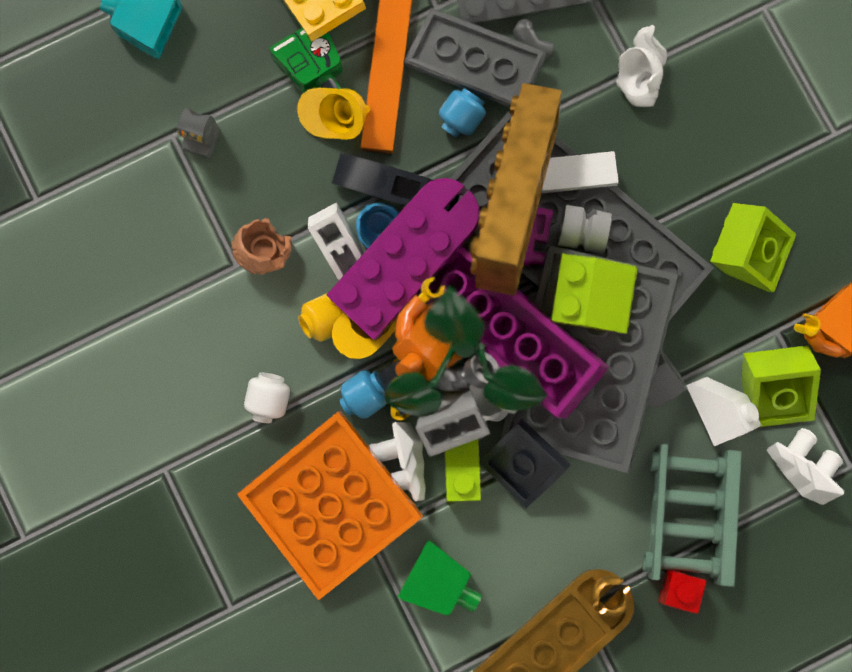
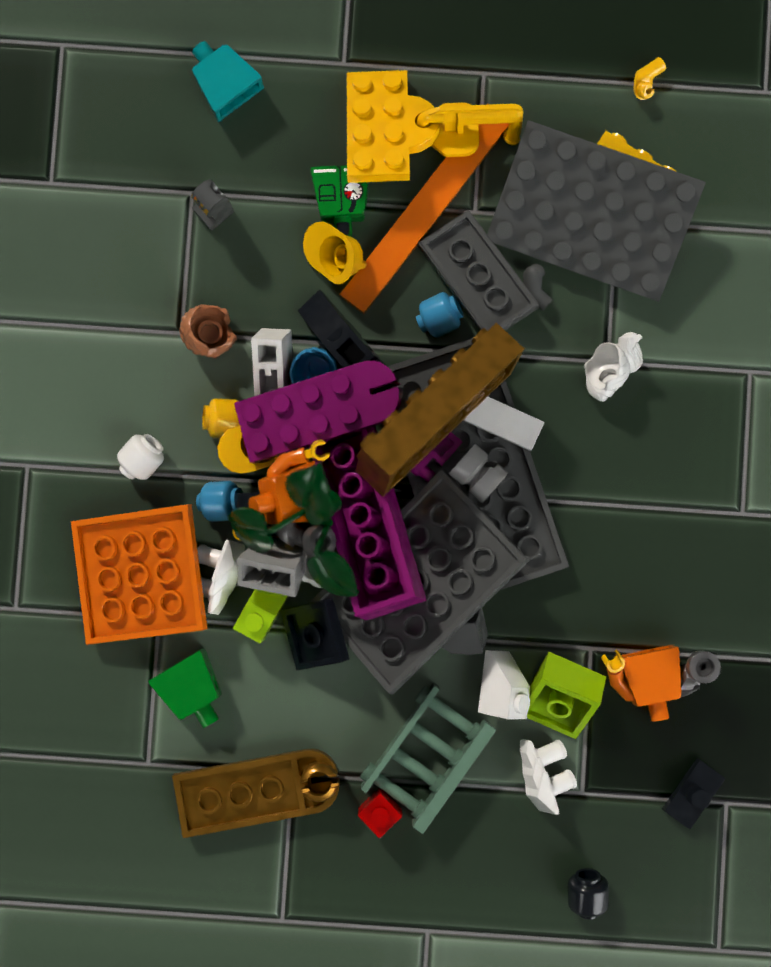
camera: 30 degrees right, 5 degrees up
lime slope [552,254,638,334] -> none
lime slope [710,203,796,292] -> none

